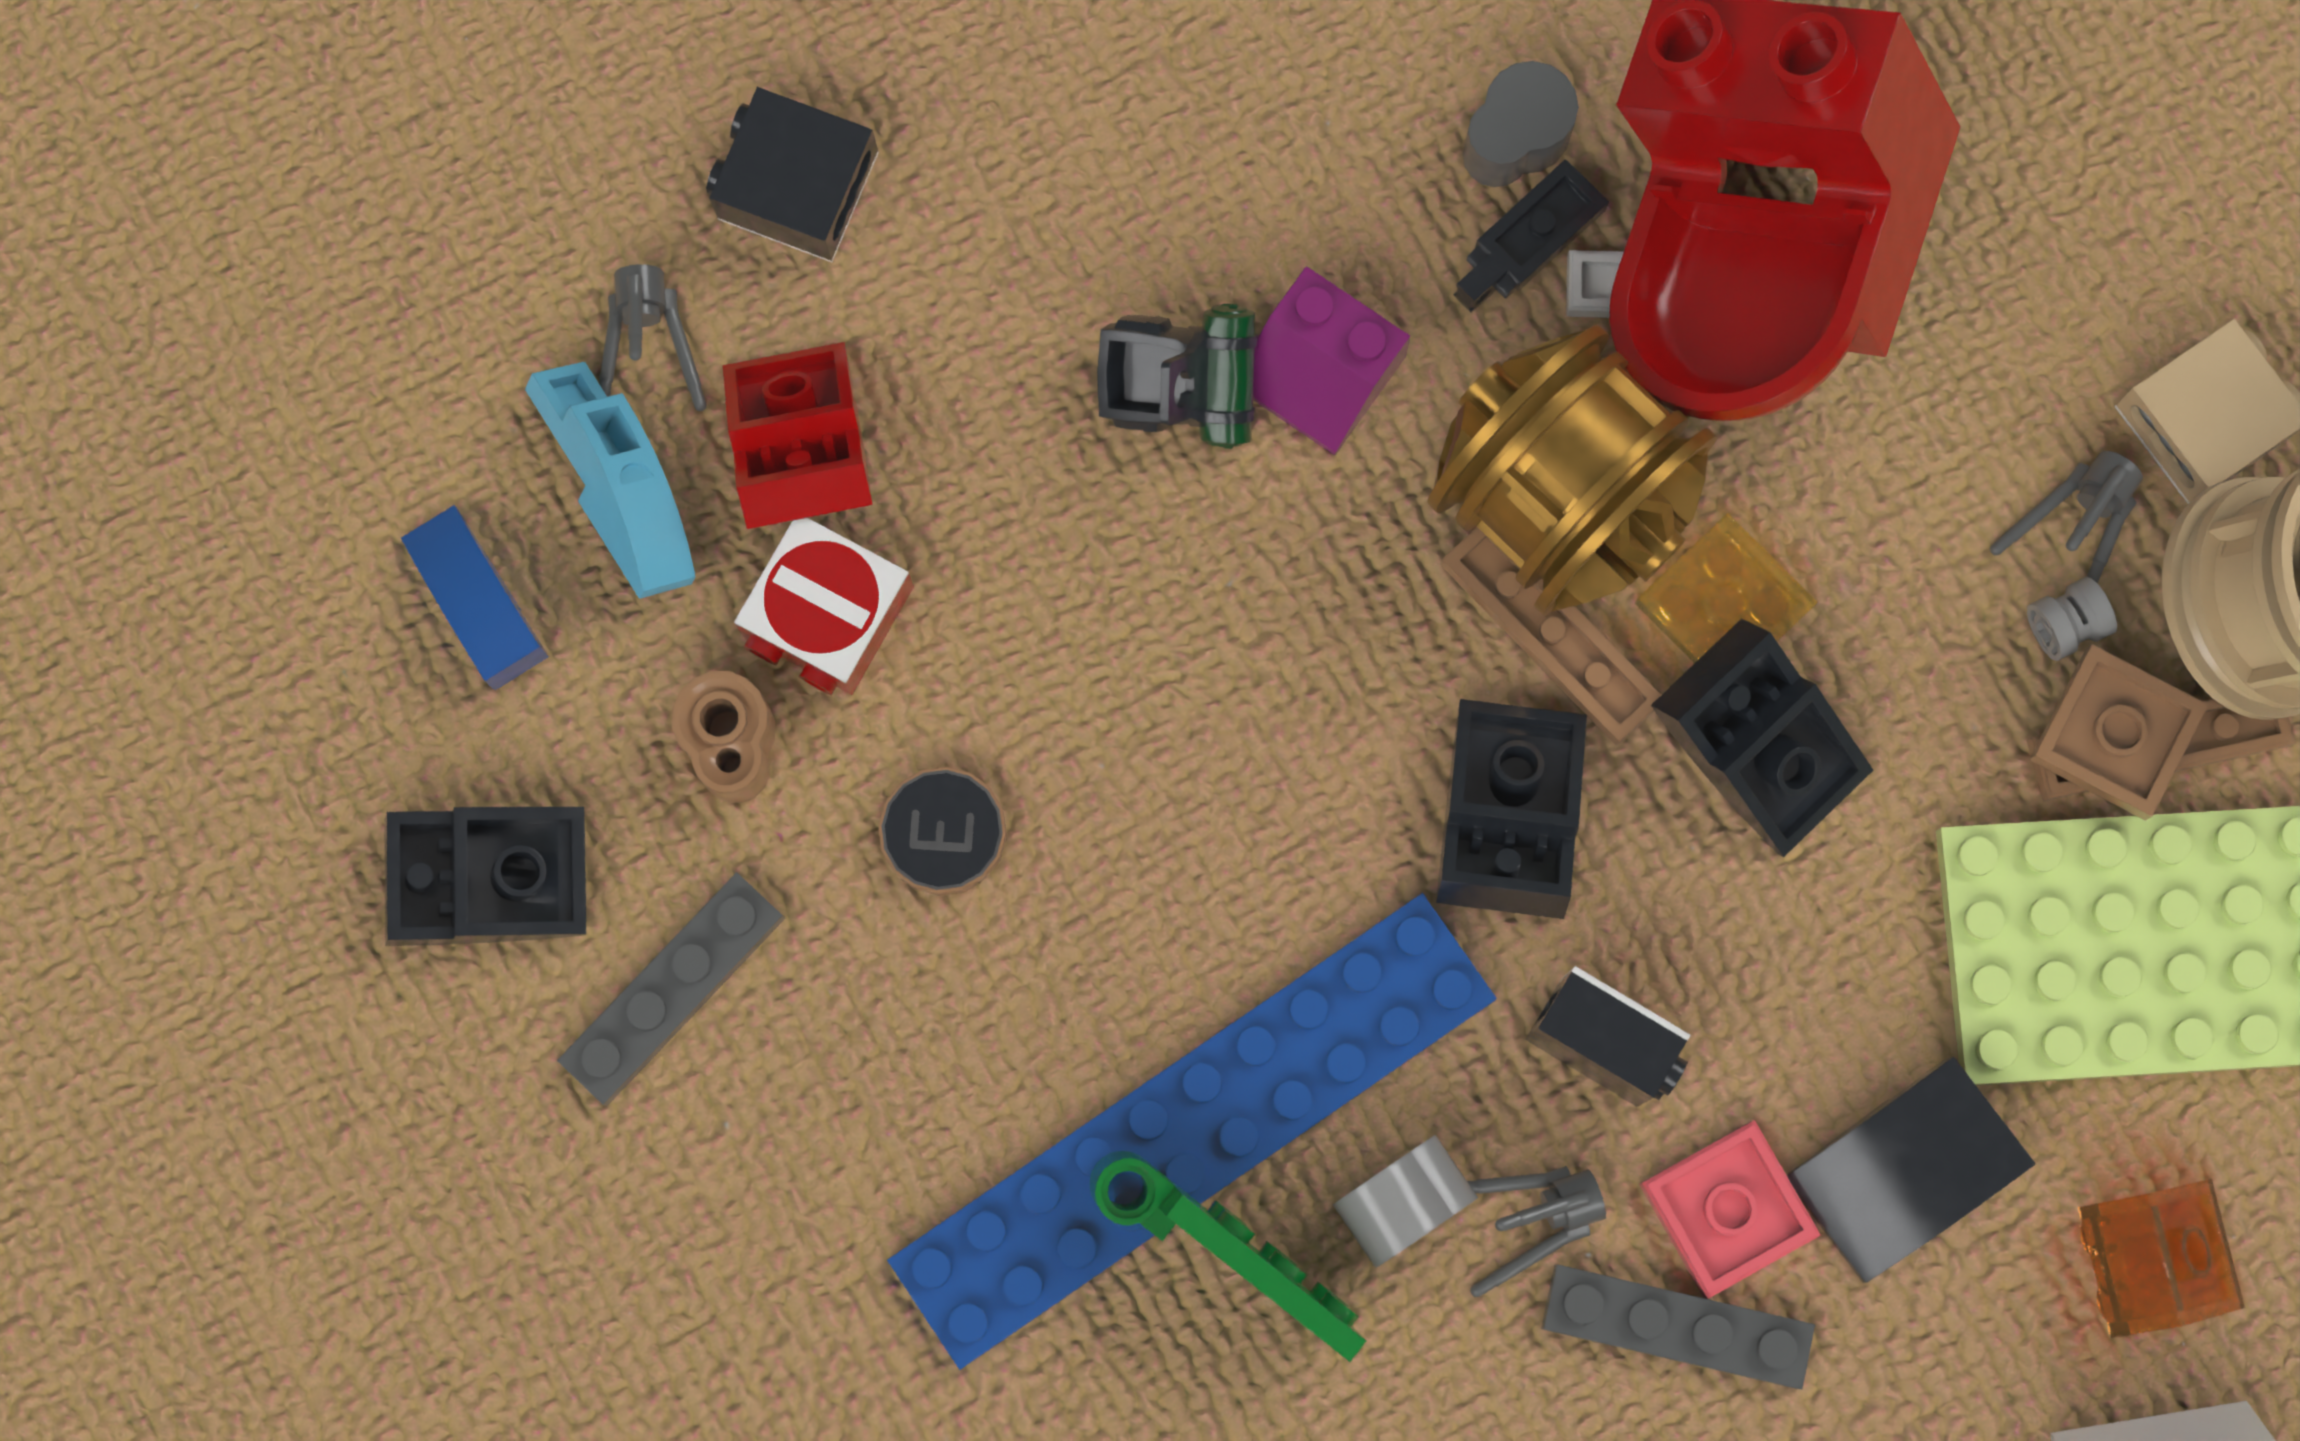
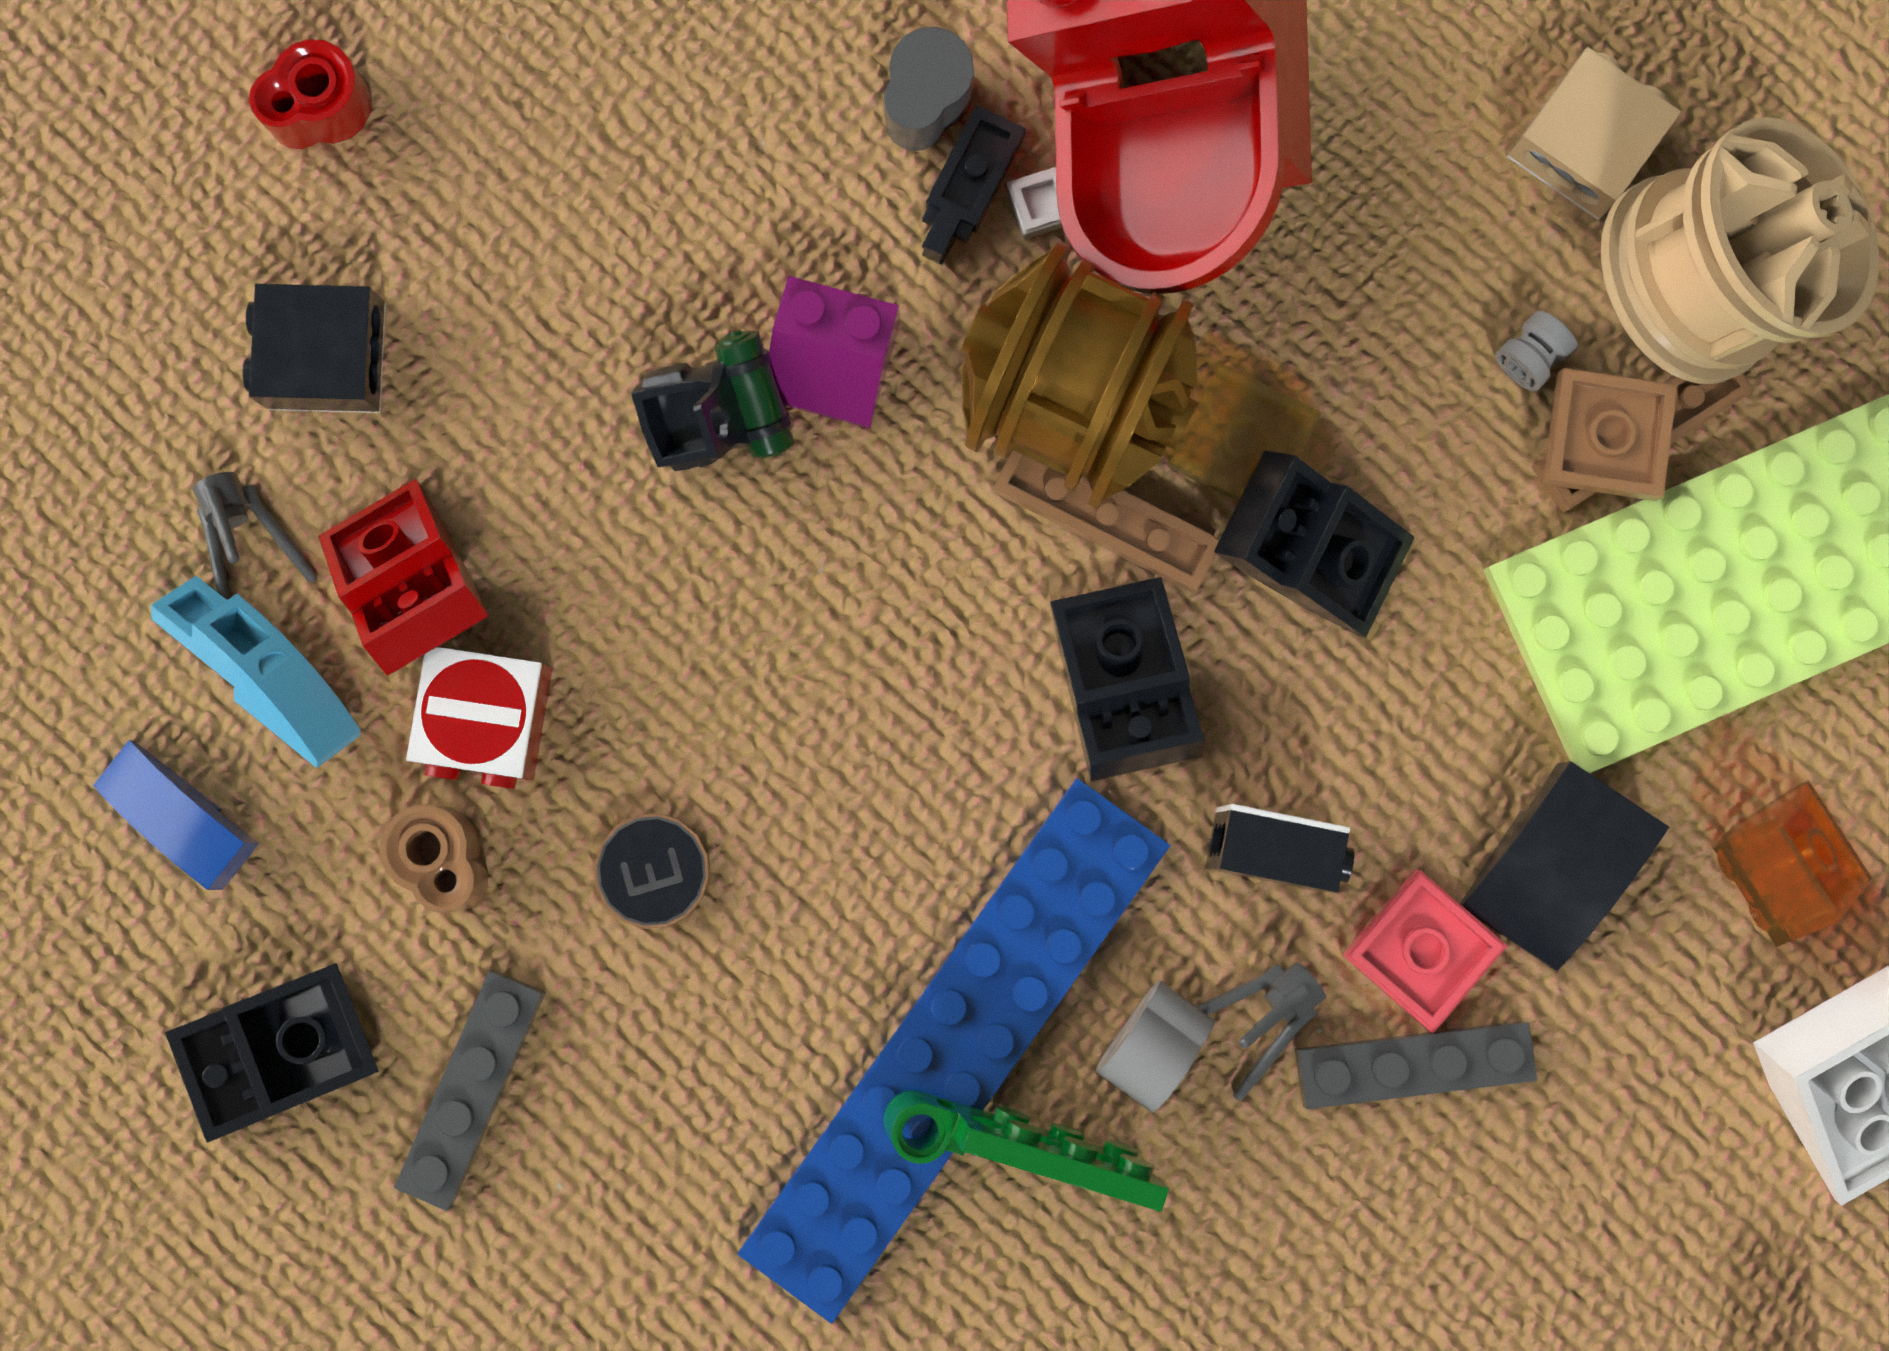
camera: 25 degrees left, 5 degrees up
dark grey plant [1990,451,2143,583] -> none

